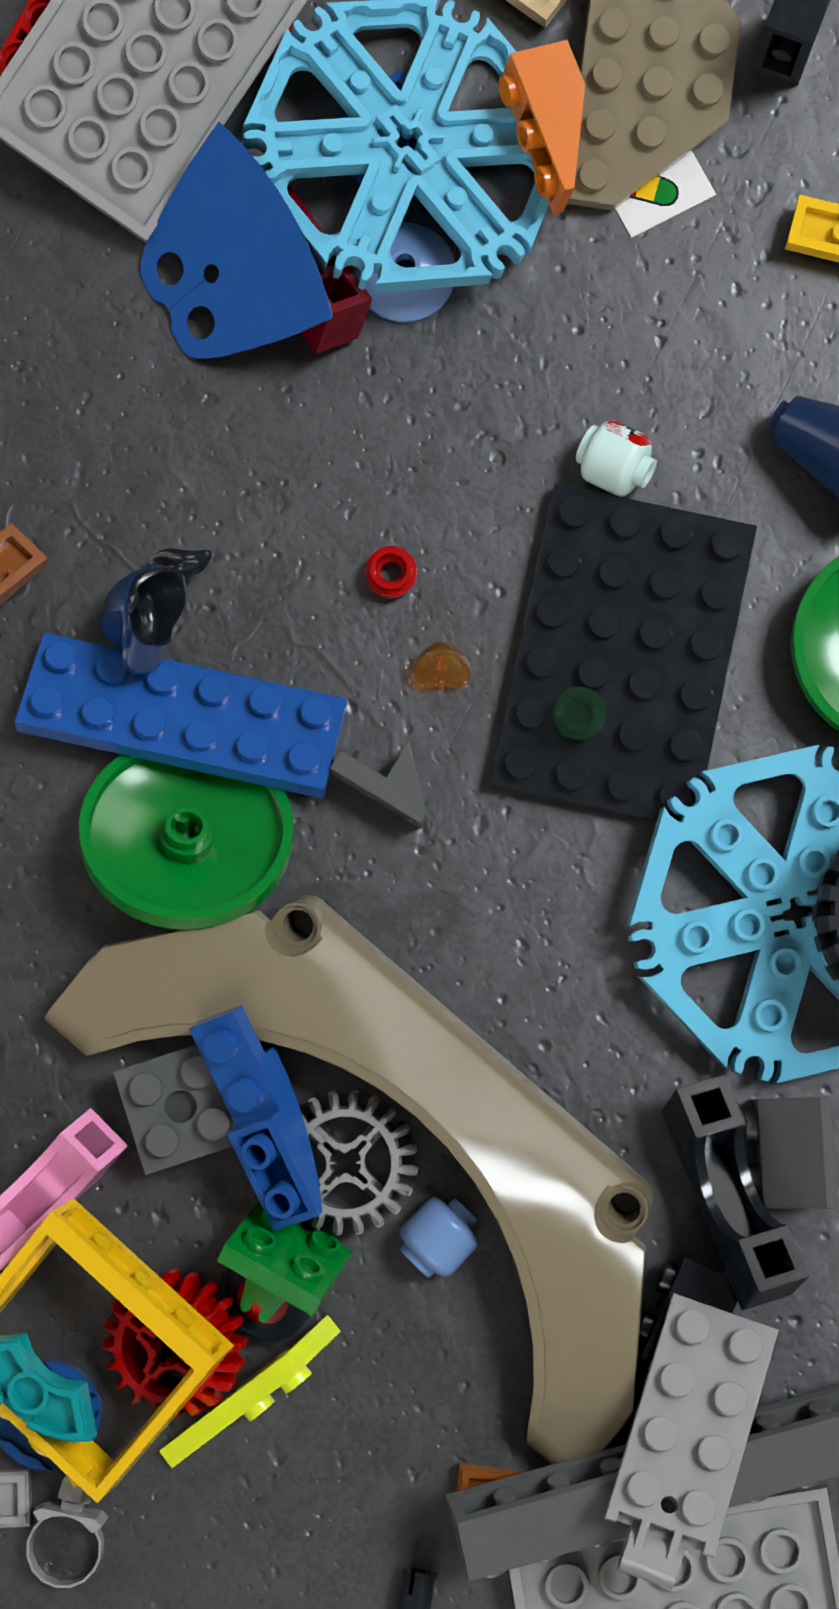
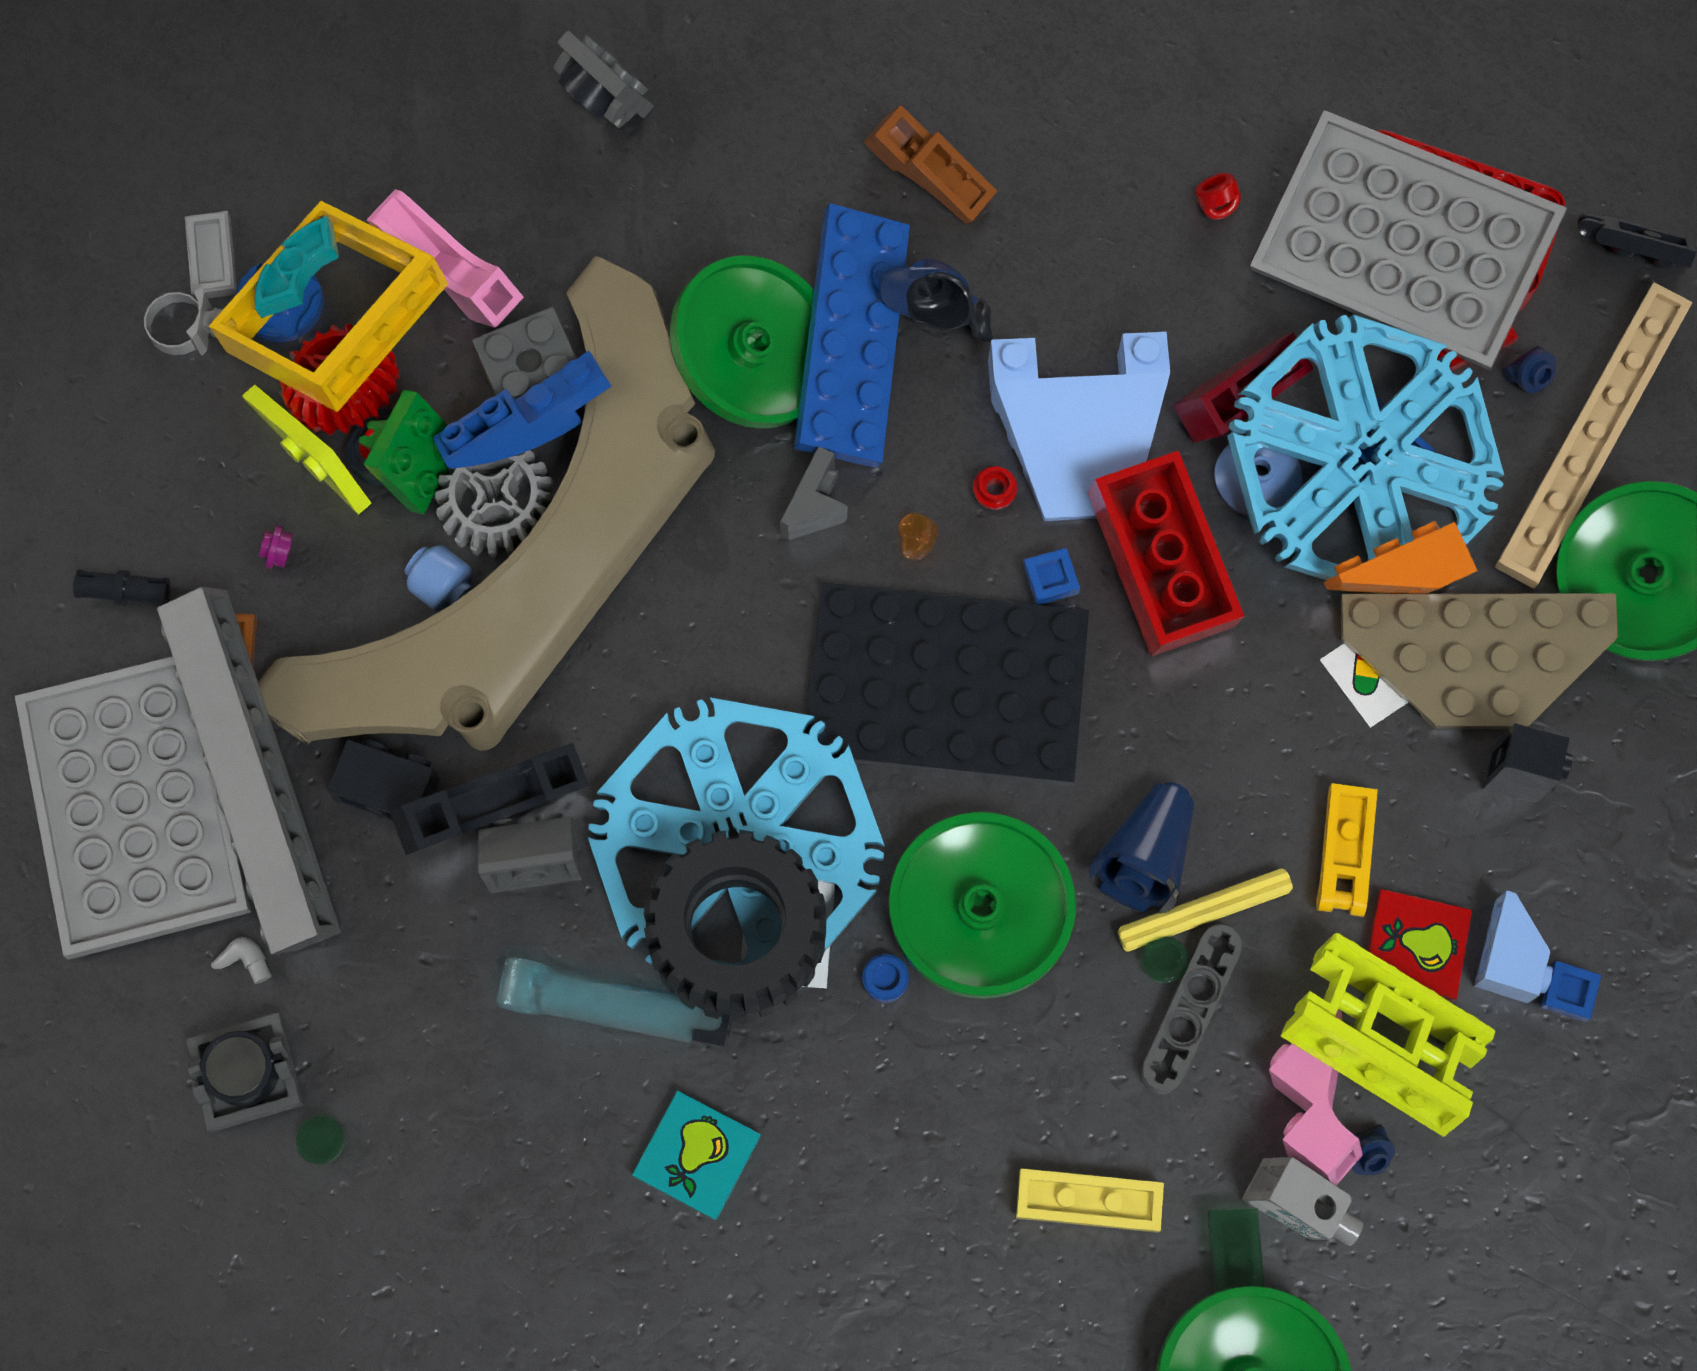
camera: 80 degrees right, 10 degrees down
blue piece [140,122,334,359] -> none
clear green plate [553,687,606,740] -> none
light aqua head [576,420,657,497] -> none
light grey hinge [604,1294,779,1590] -> none
none -> magenta plate [259,525,293,569]
none -> light blue wedge [988,332,1170,521]
none -> blue plate [1023,548,1080,605]
none -> red brick [1087,450,1244,657]
none -> red tile [1195,173,1241,220]

